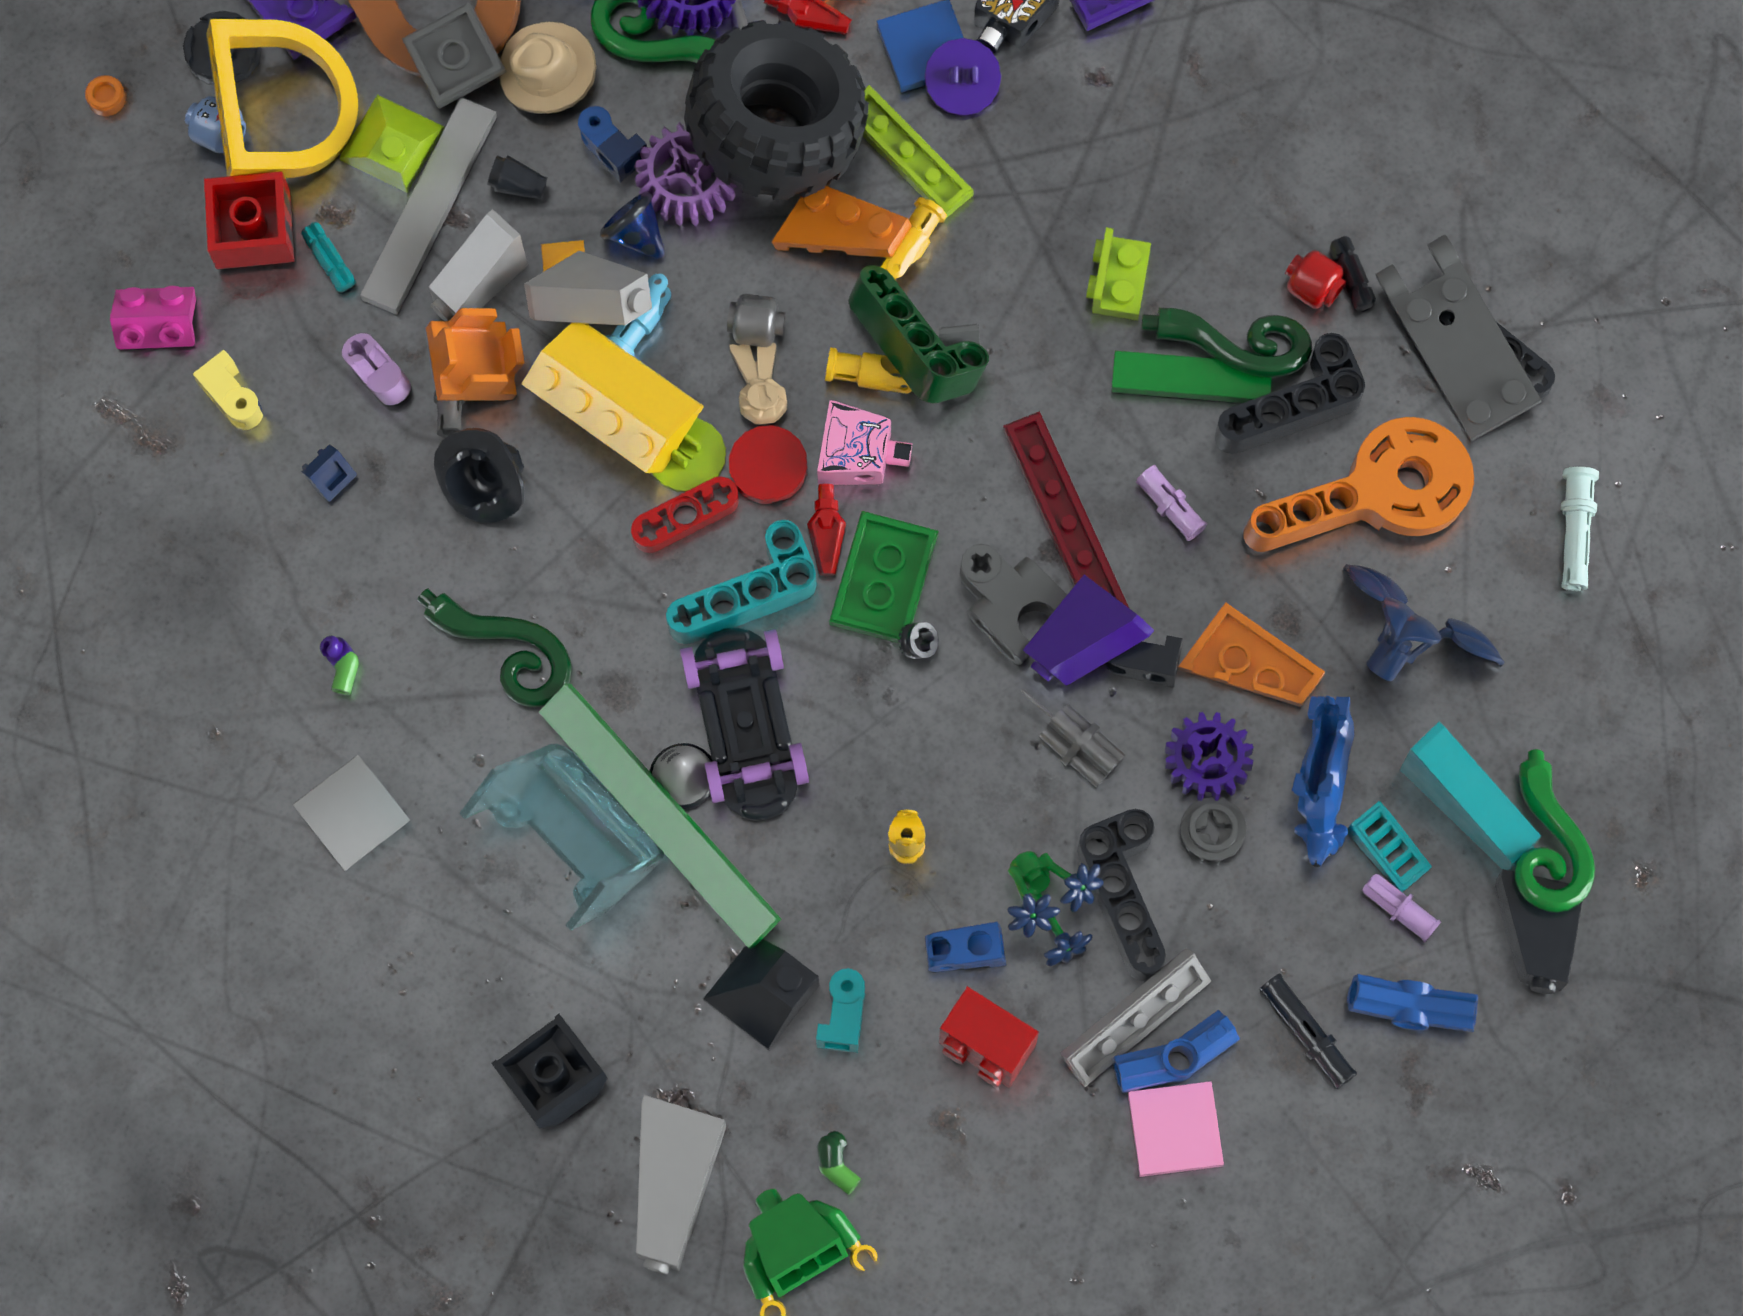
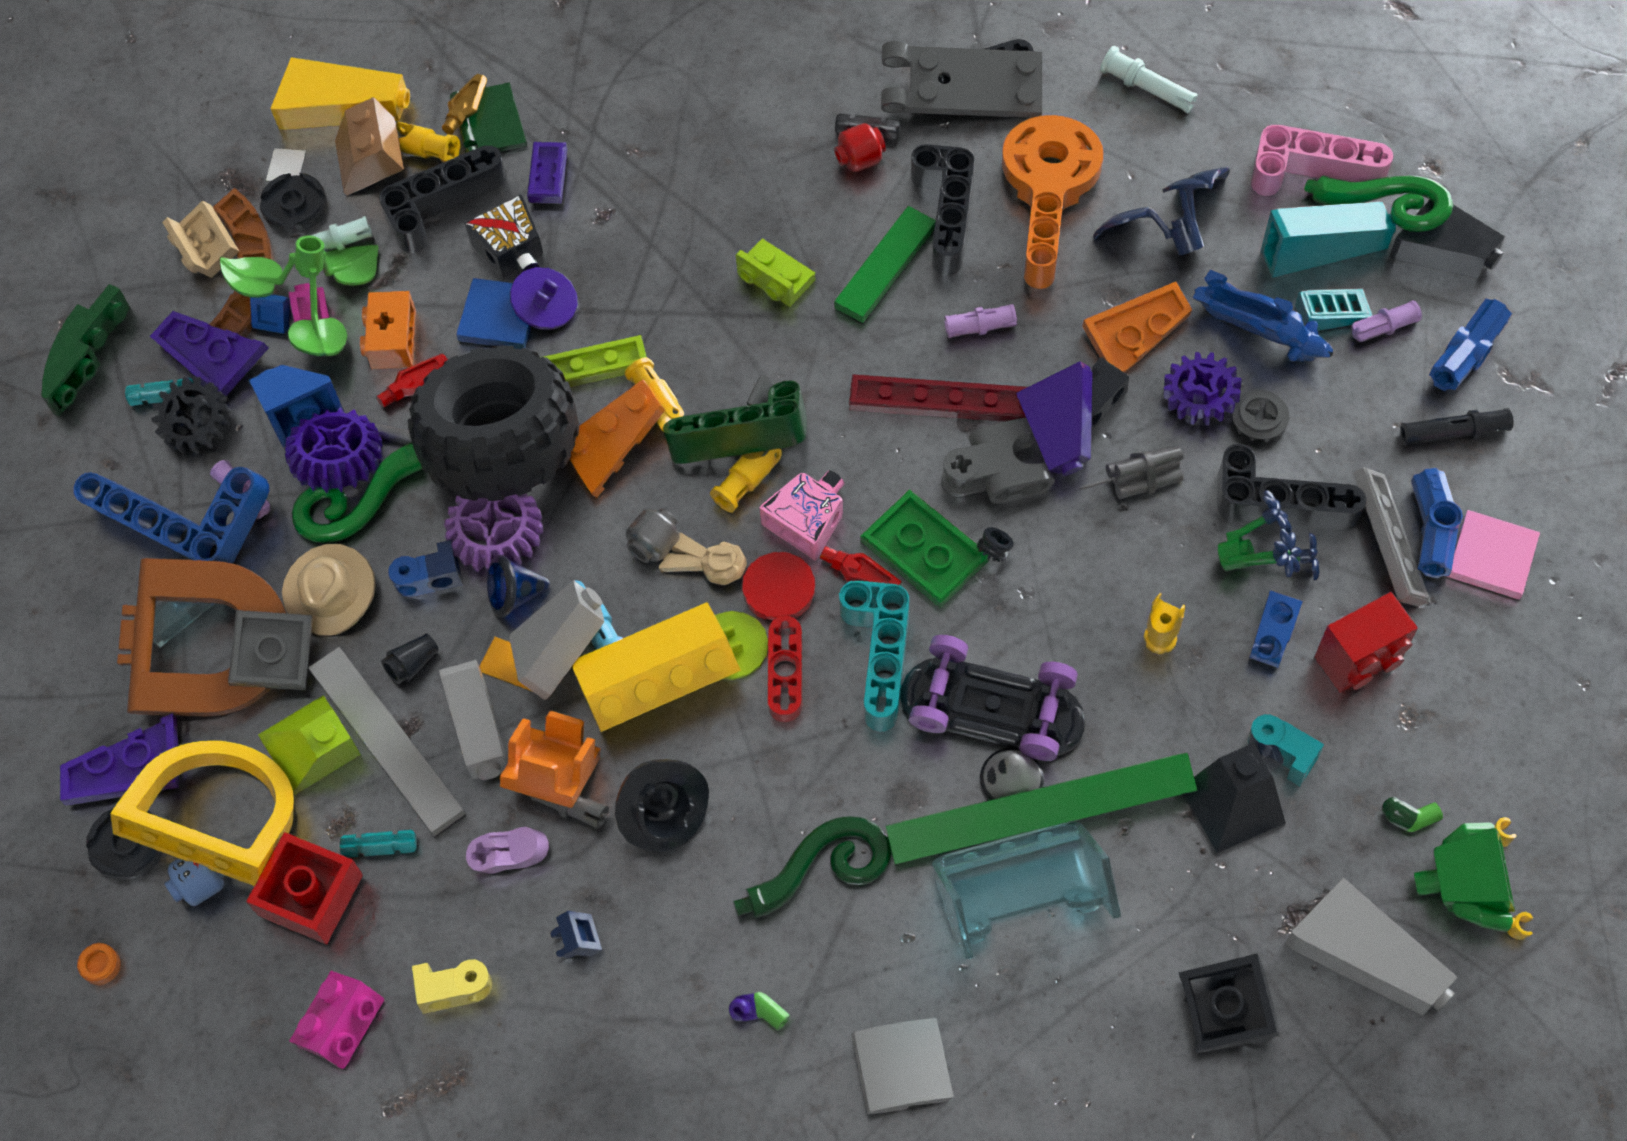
camera: 60 degrees left, 10 degrees down
dark green plant [1141,307,1312,377] -> none
none -> bright pink beam [1251,125,1393,196]

